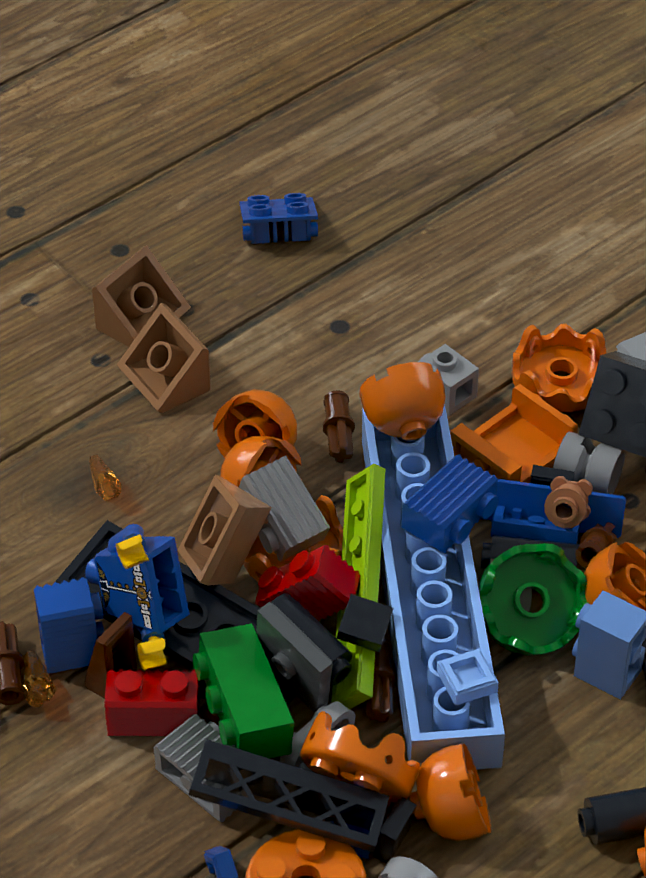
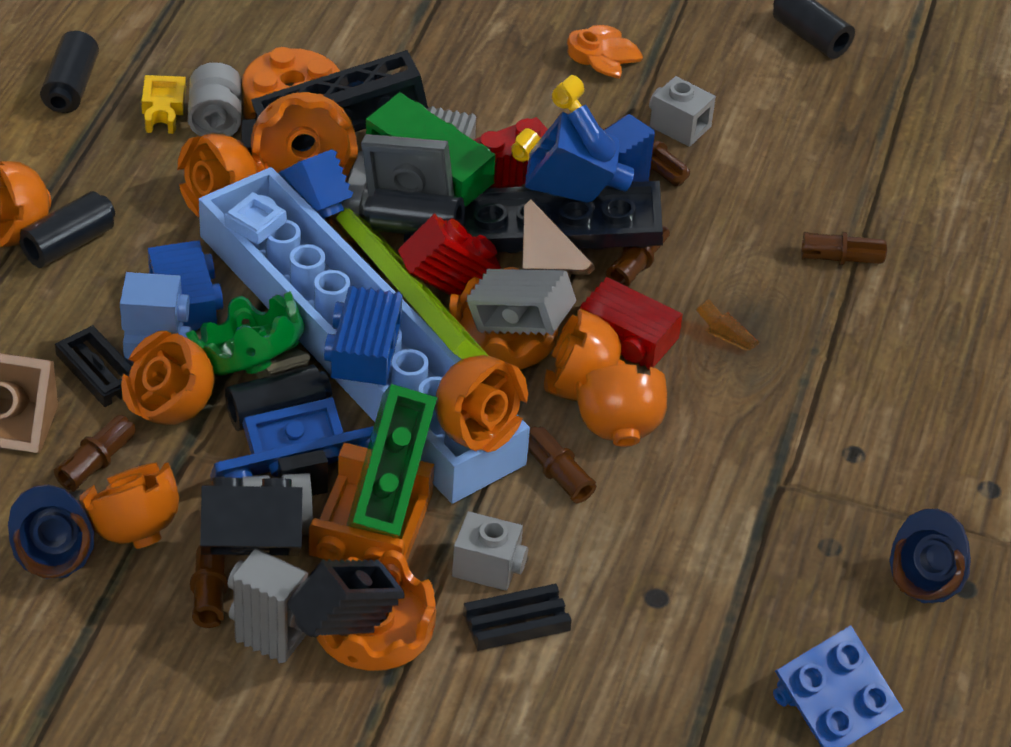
camera: 145 degrees right, 0 degrees up
medium nougat slope [92,245,191,347] -> none
medium nougat slope [117,303,211,413] -> none
black tile [336,594,394,652] -> none
nougat brick [544,476,593,528] -> none
reddish brown axle [575,522,617,568] -> none
none -> blue brick [147,240,223,331]
none -> blue brick [278,149,353,219]
none -> black brick [287,559,404,638]
none -> green brick [346,384,437,538]
none -> black tile [463,583,572,651]
none -> red brick [580,277,683,370]
none -> dark blue piece [890,509,971,603]

